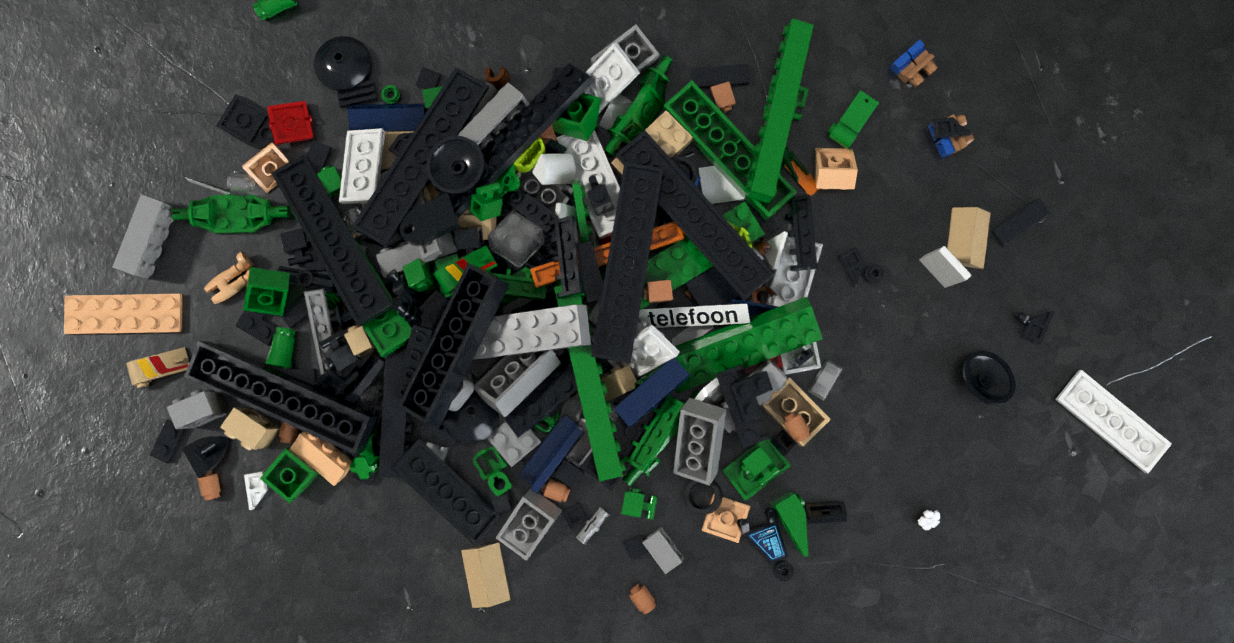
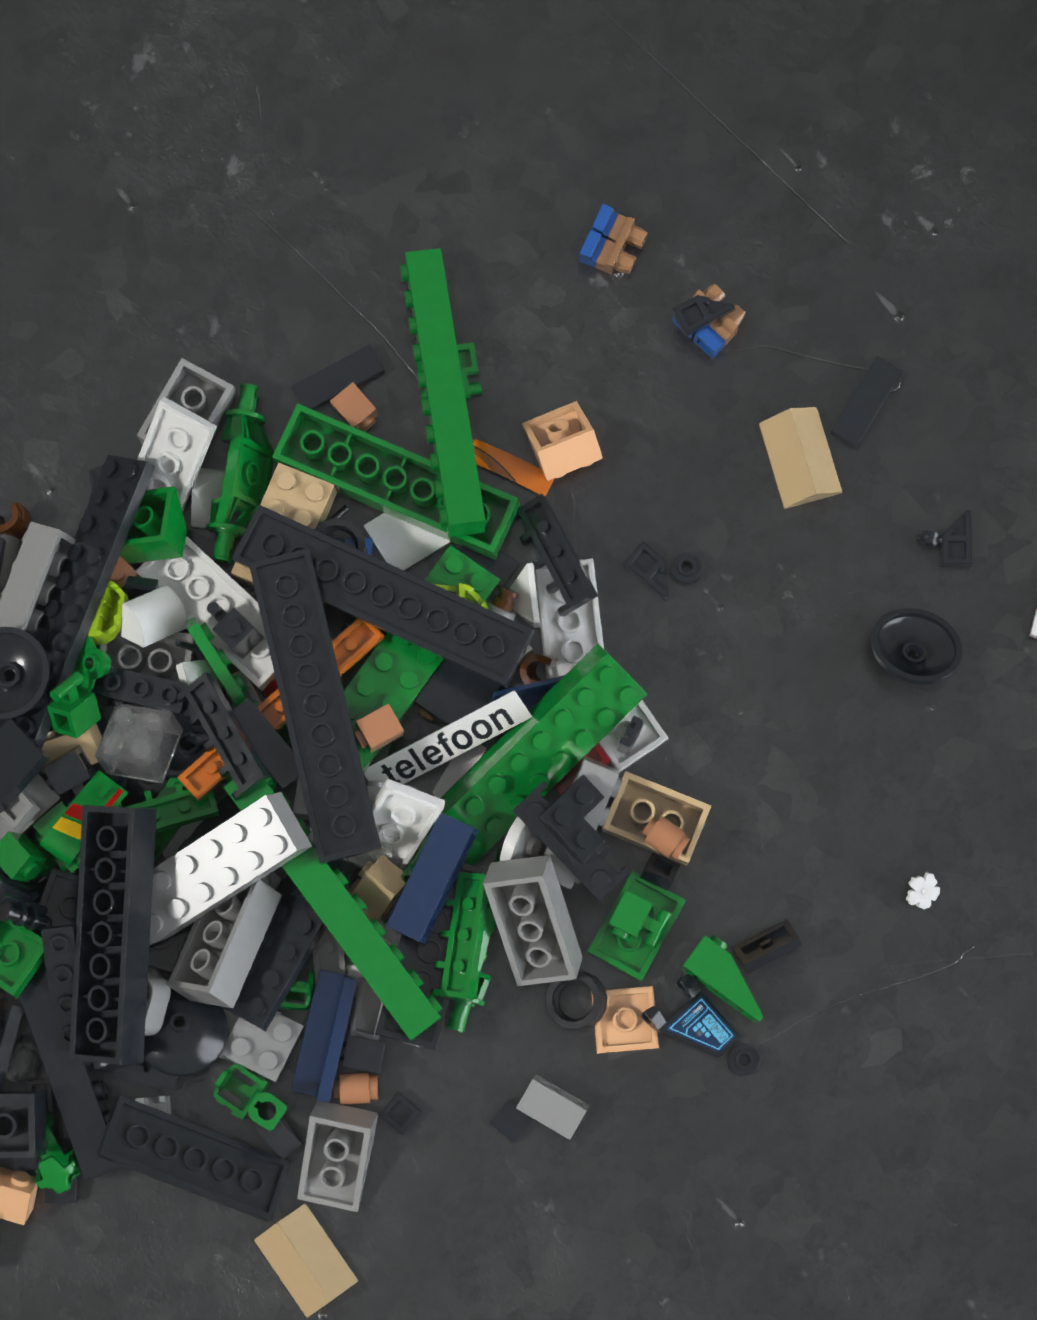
camera: 15 degrees left, 5 degrees down
light grey pin [576,507,610,545] -> none
green brick [621,487,658,520] -> none
nougat brick [629,584,656,614] -> none
dark green plant [779,147,809,181] -> none
light grey tile [807,359,843,401] -> none
green door [828,90,879,150] -> none
white tile [919,246,971,288] -> none

